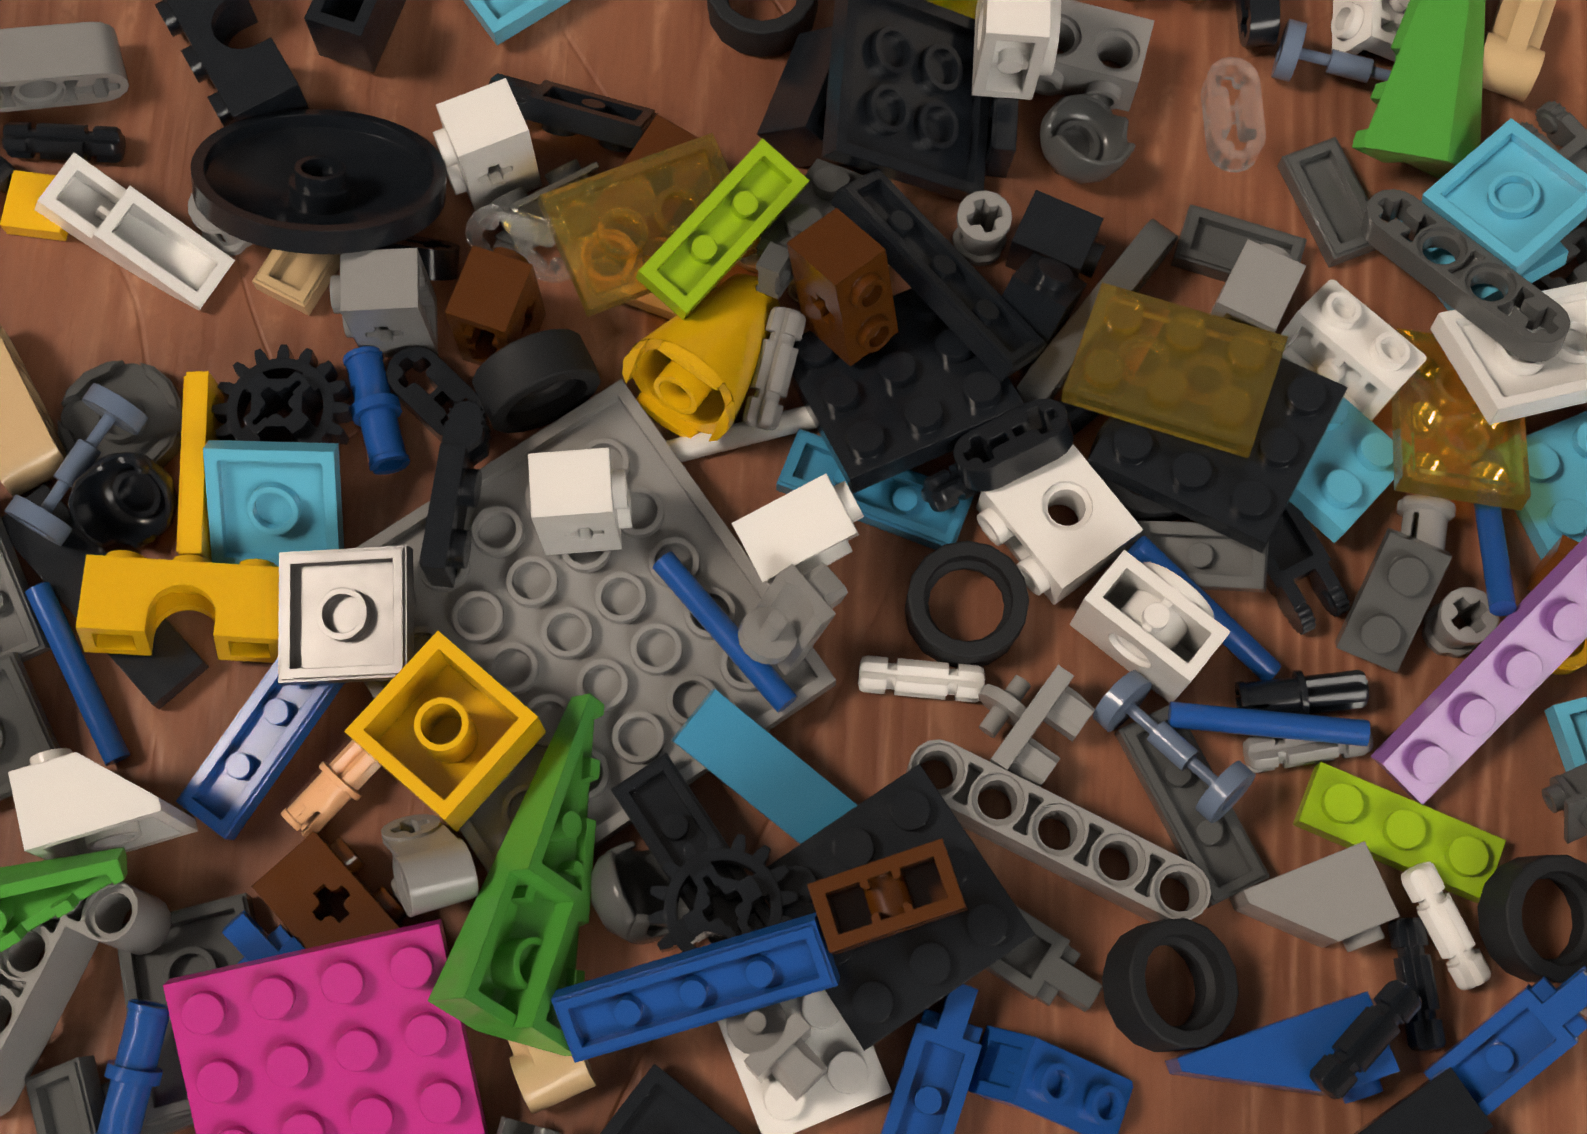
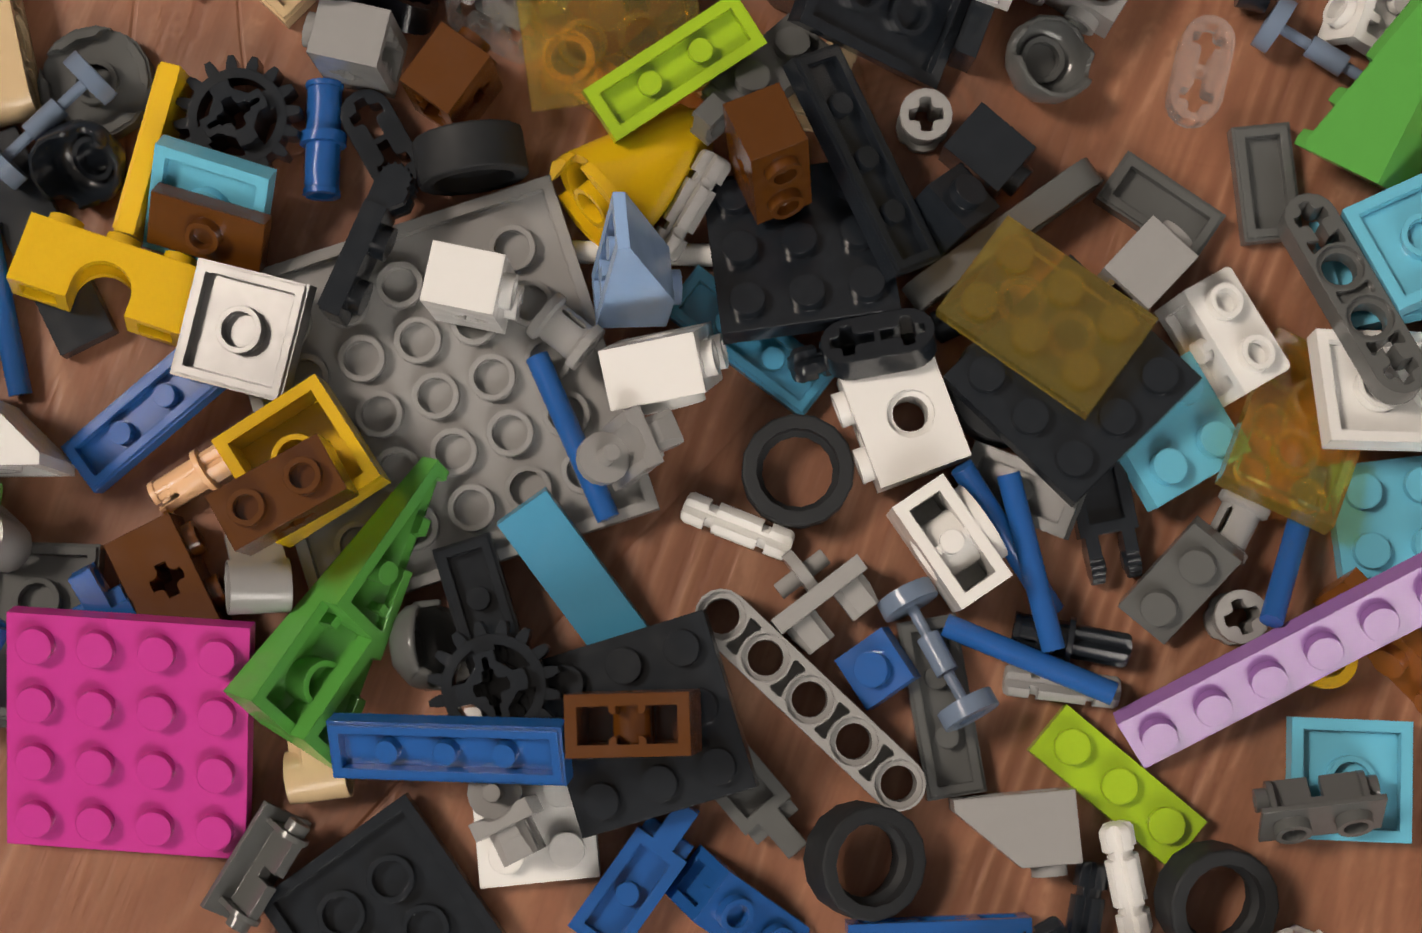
camera: 25 degrees right, 10 degrees up
none -> reddish brown plate [147,182,272,273]
none -> reddish brown brick [205,433,359,556]
none -> light grey bush [526,292,606,371]
none -> light blue slope [591,192,683,328]
none -> blue plate [834,626,921,711]
none -> blue bar [997,471,1065,653]

